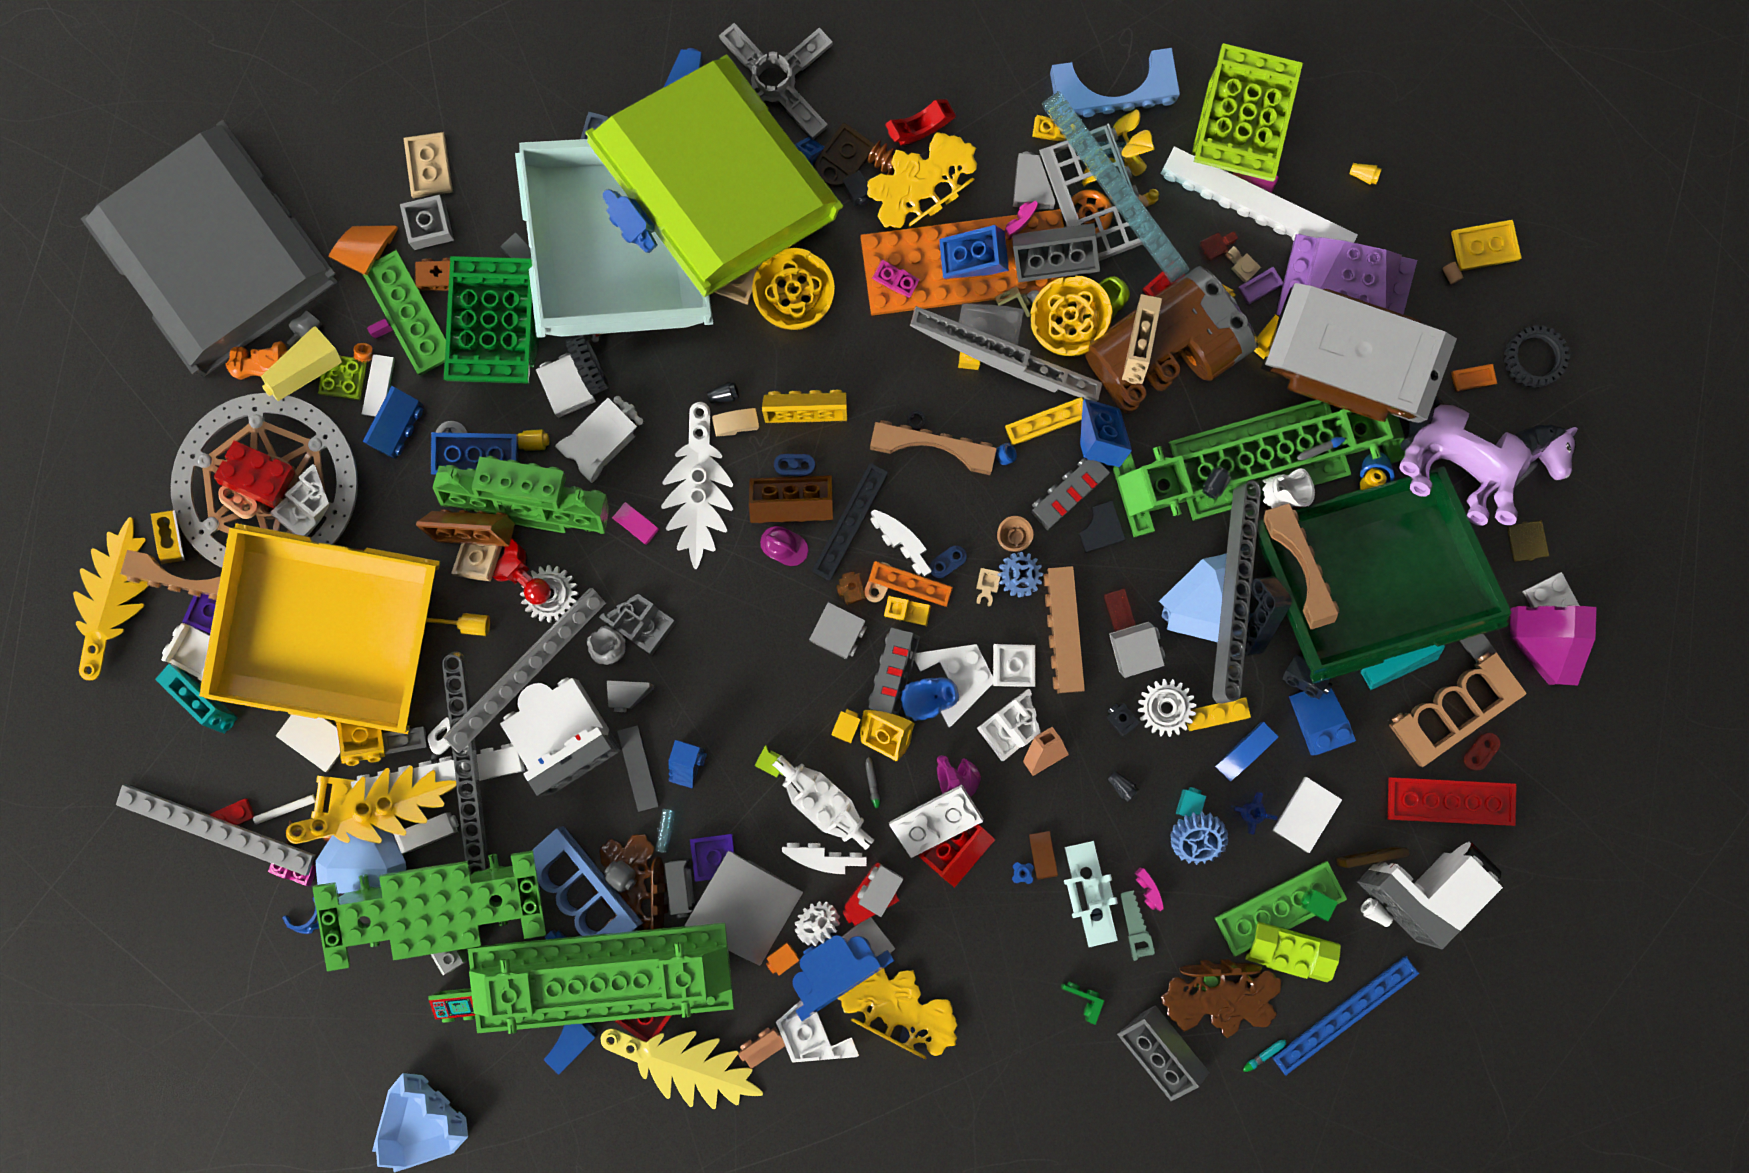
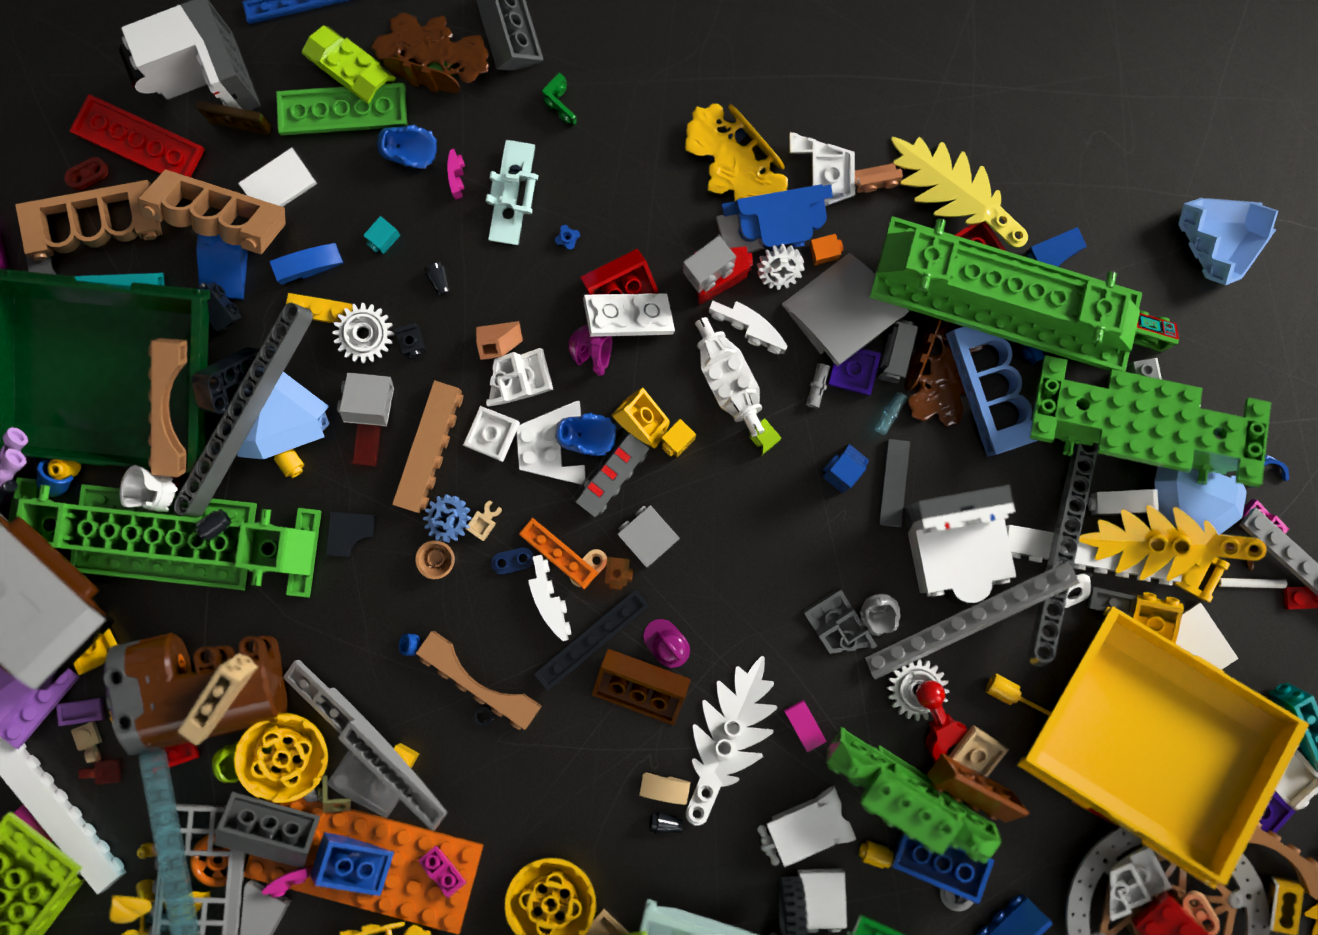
camera: 155 degrees left, 0 degrees up
dark grey head [604,860,637,892] -> none
light grey slope [607,681,654,712] -> none
yellow slope [762,390,847,423] -> none
dark blue plate [774,454,815,476] -> none
dark grey piece [866,757,880,808] -> none
yellow slope [884,596,931,626] -> none
yellow plate [1005,397,1083,446] -> none
reddish brown slope [1029,831,1058,879] -> none
dark grey brick [1031,458,1110,531] -> none
blue slope [1080,399,1132,467] -> none
sand green piece [1121,890,1155,961] -> none
medium blue gear [1170,812,1228,865] -> none
clear blue brick [1234,792,1278,835] -> none
dark grey piece [1297,437,1345,460] -> none
green brick [1301,889,1338,921] -> none
white cone [1361,898,1393,927] -> none
none -> medium nougat fence [138,170,286,255]
none -> yellow brick [274,449,304,478]
none -> blue piece [376,125,437,169]
none -> light grey pin [806,363,831,409]

